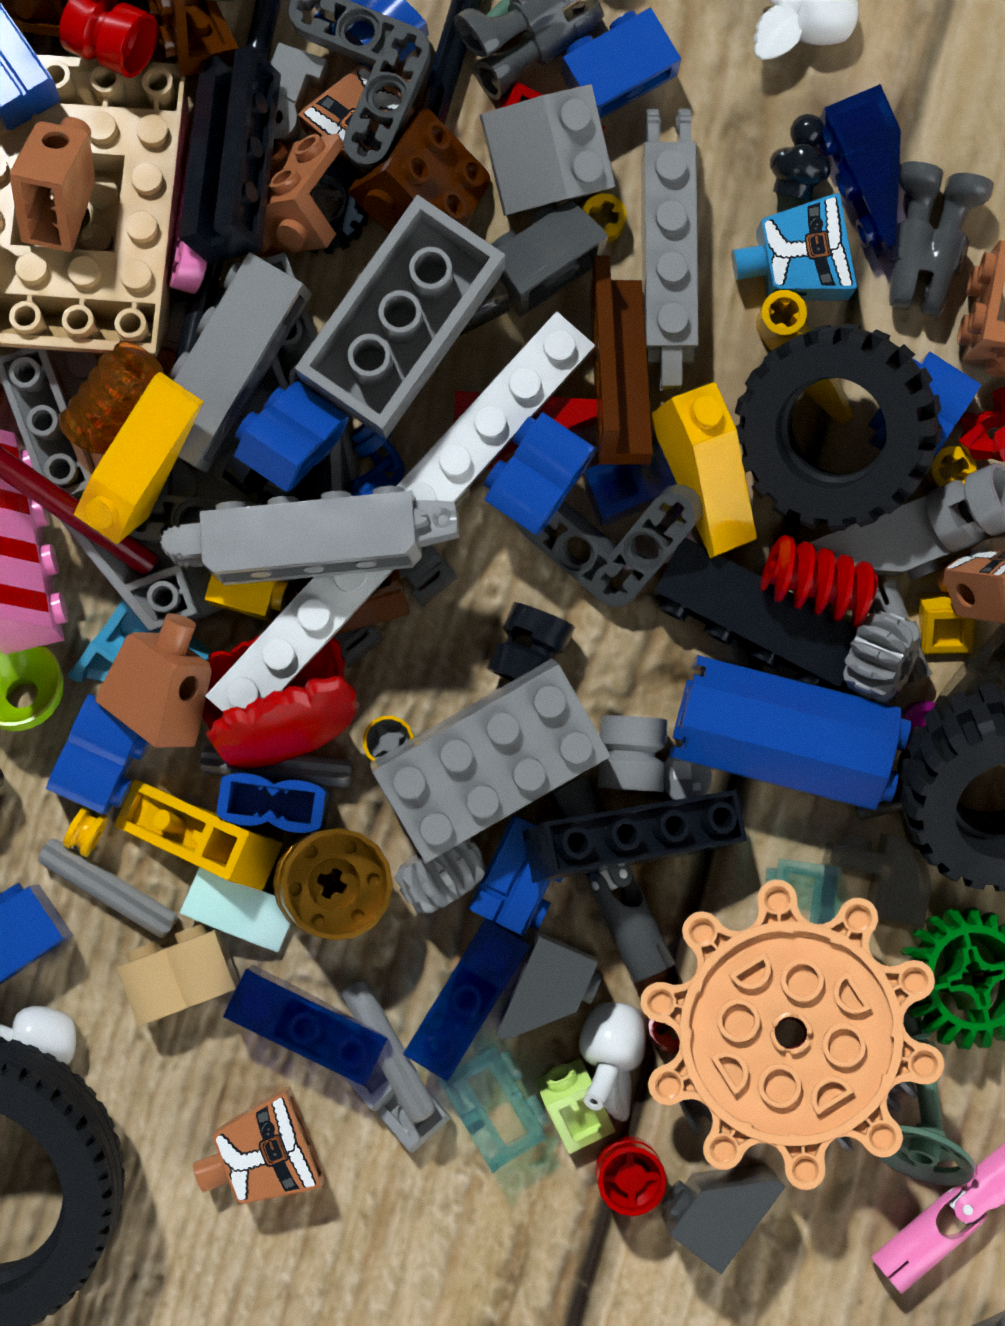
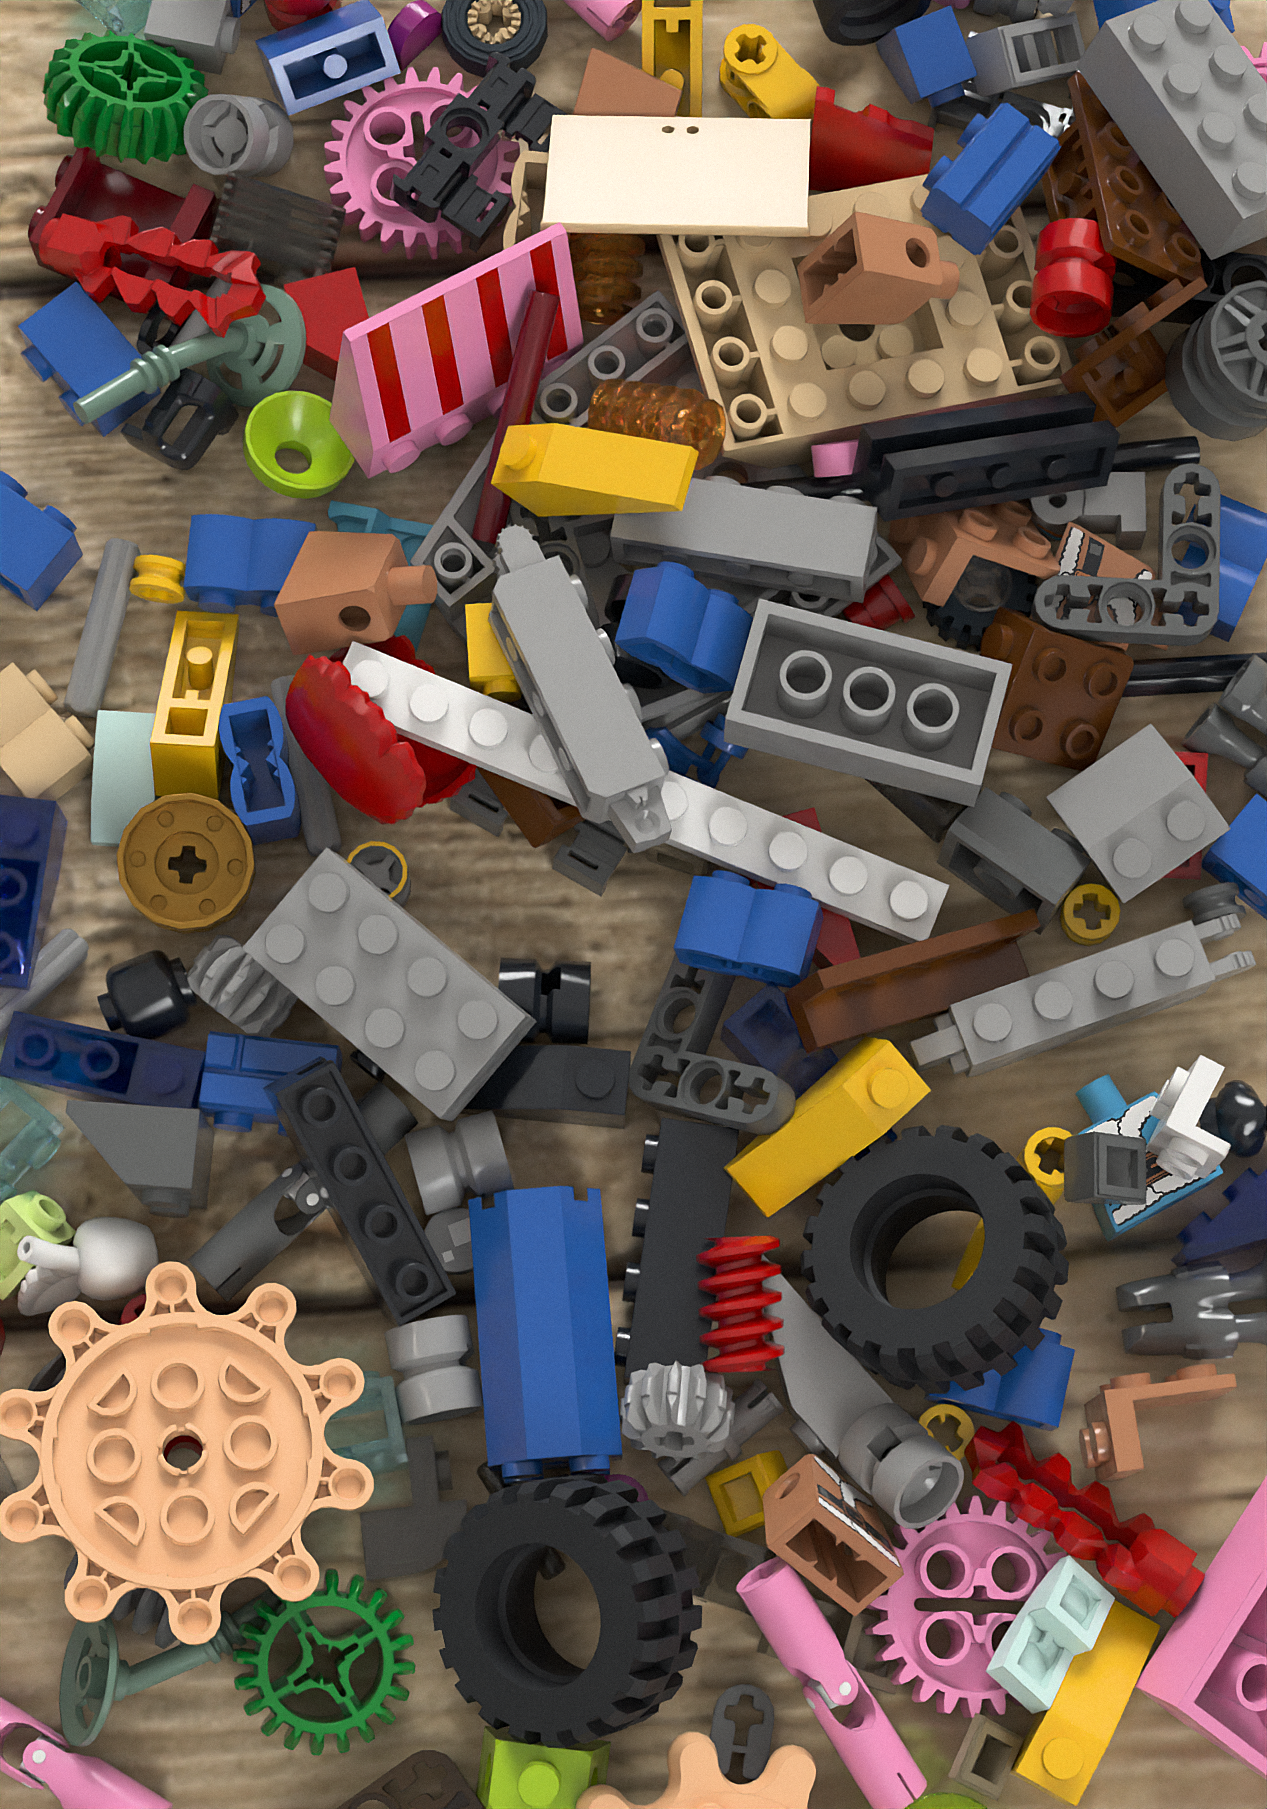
camera: 70 degrees right, 10 degrees down
none -> black head [97,950,198,1044]
none -> light grey wheel [384,1315,484,1426]
none -> black slope [460,1045,631,1129]
none -> red piece [842,574,915,631]
none -> dark grey slope [1064,1131,1147,1205]
none -> white bracket [1146,1055,1231,1180]
none -> dark grey bush [1182,882,1247,926]

